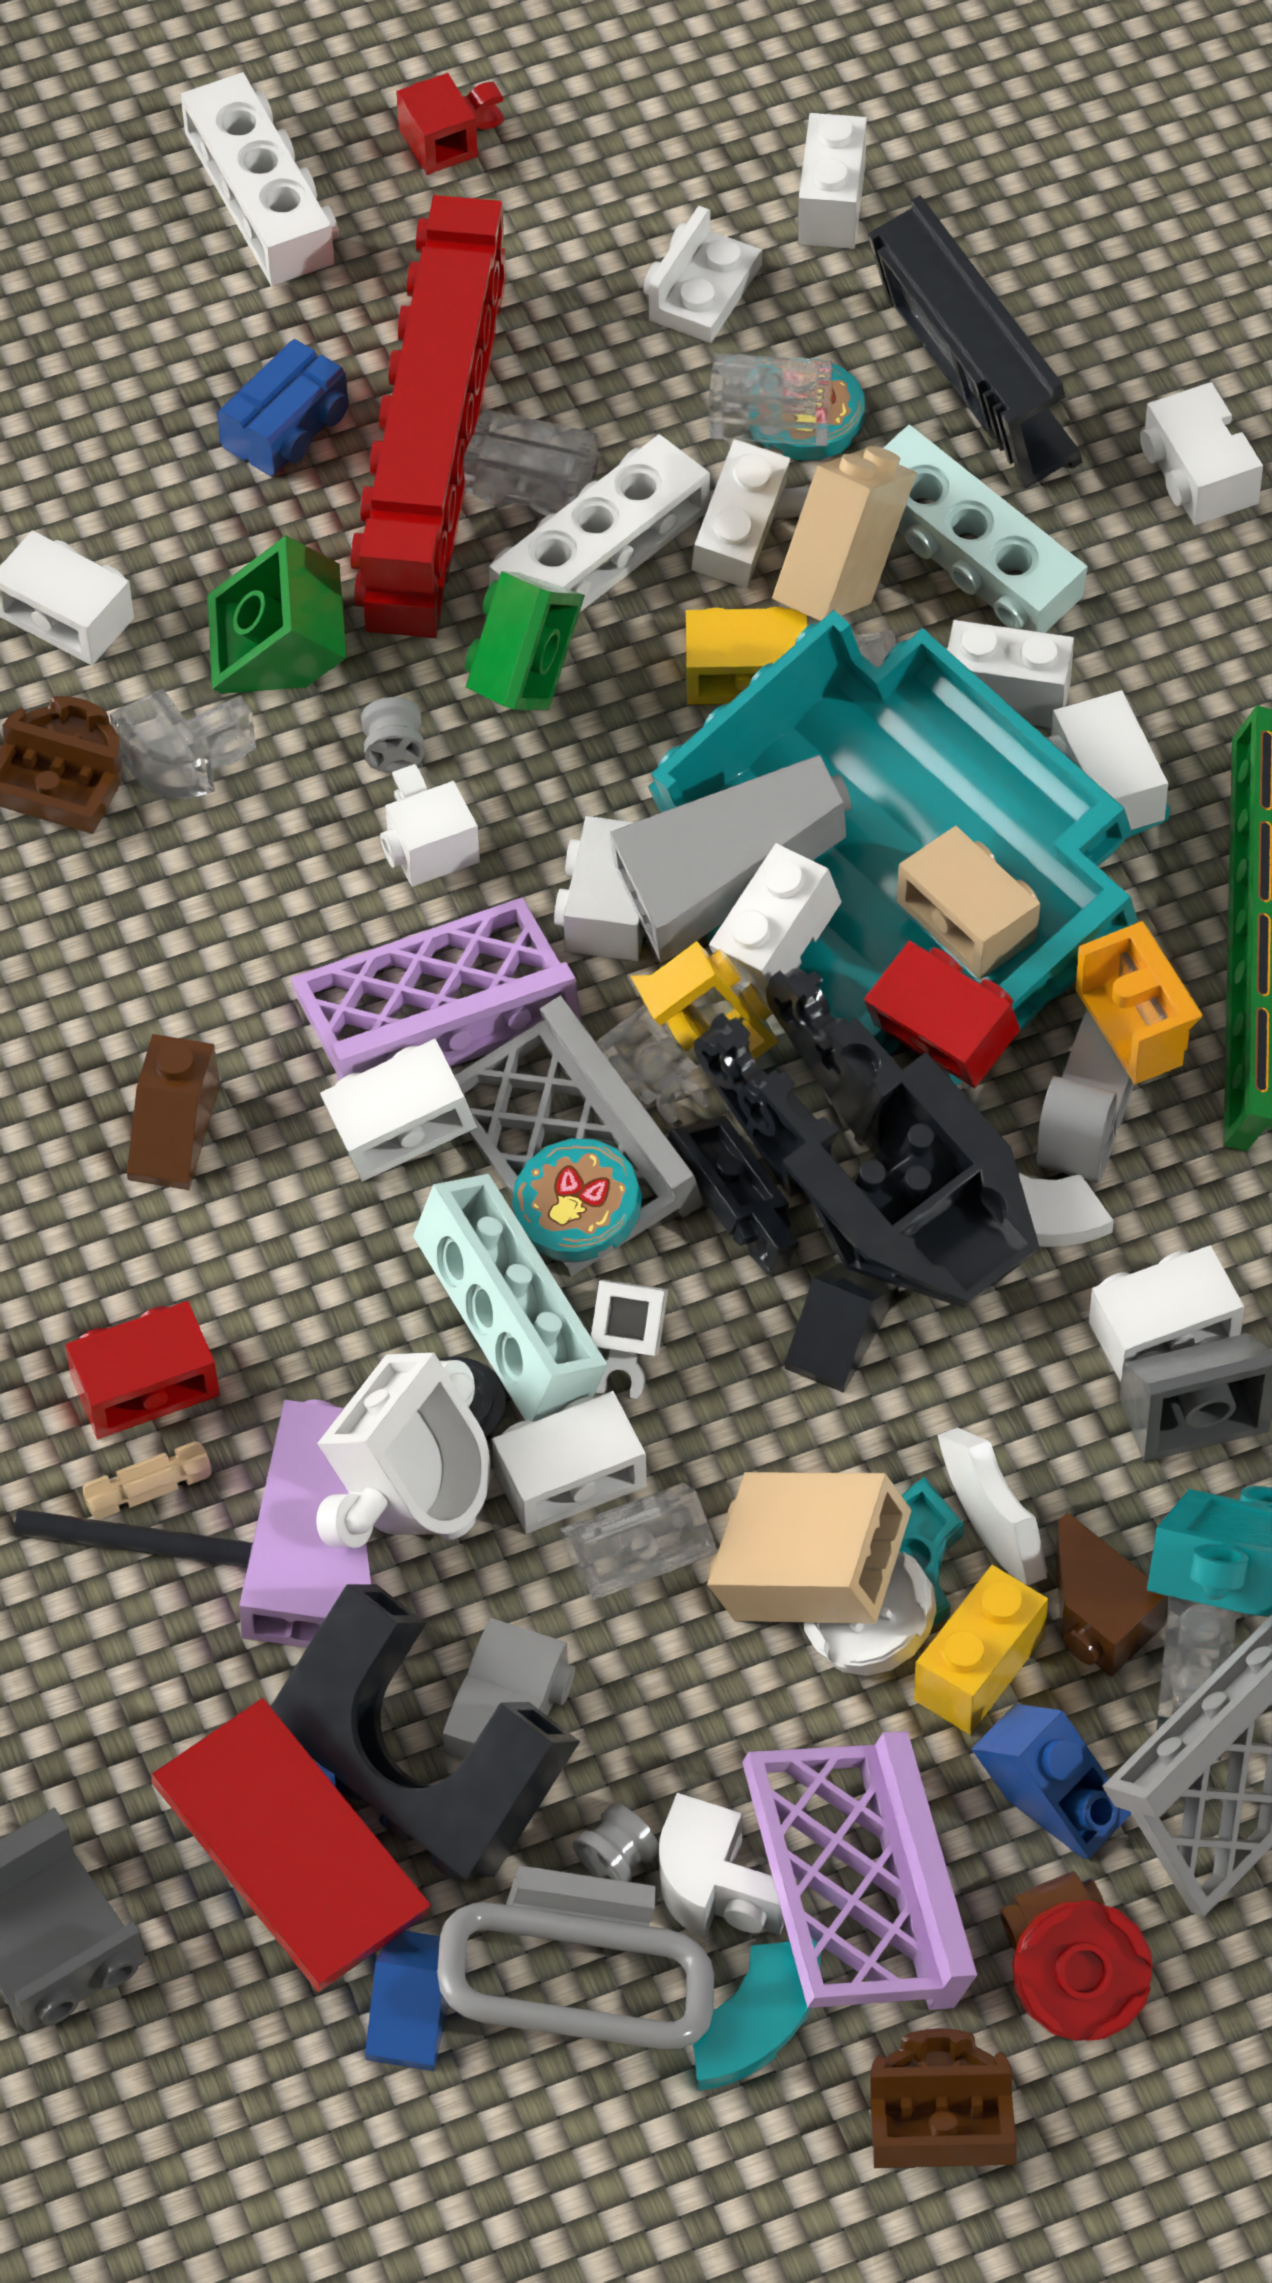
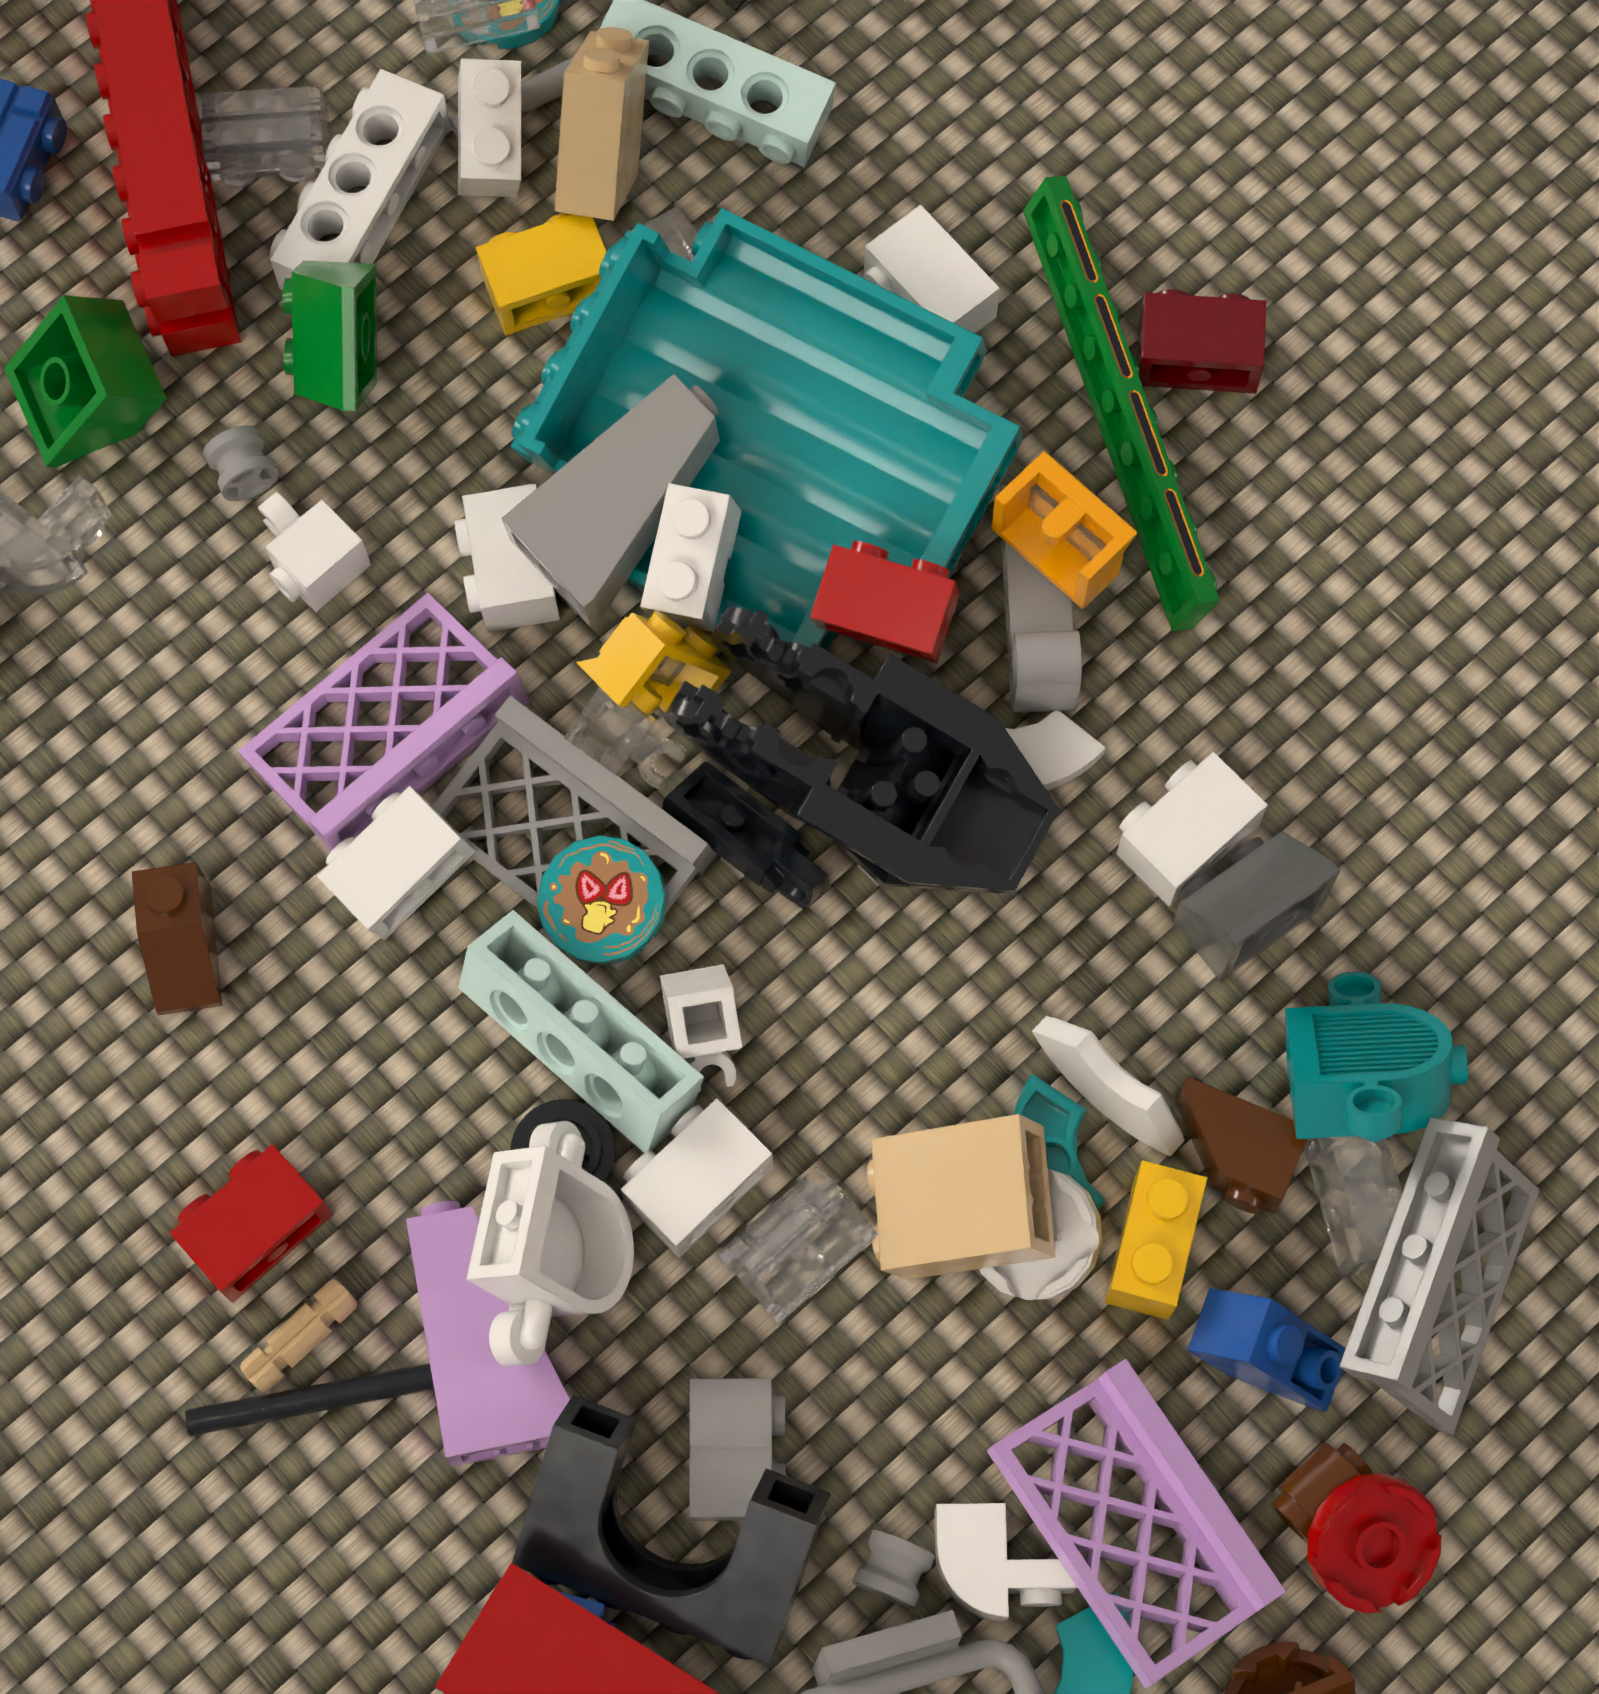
camera: 20 degrees left, 15 degrees up
black slope [785,1263,899,1393] -> none
tan brick [896,826,1040,980] -> none
white brick [947,620,1074,728] -> none

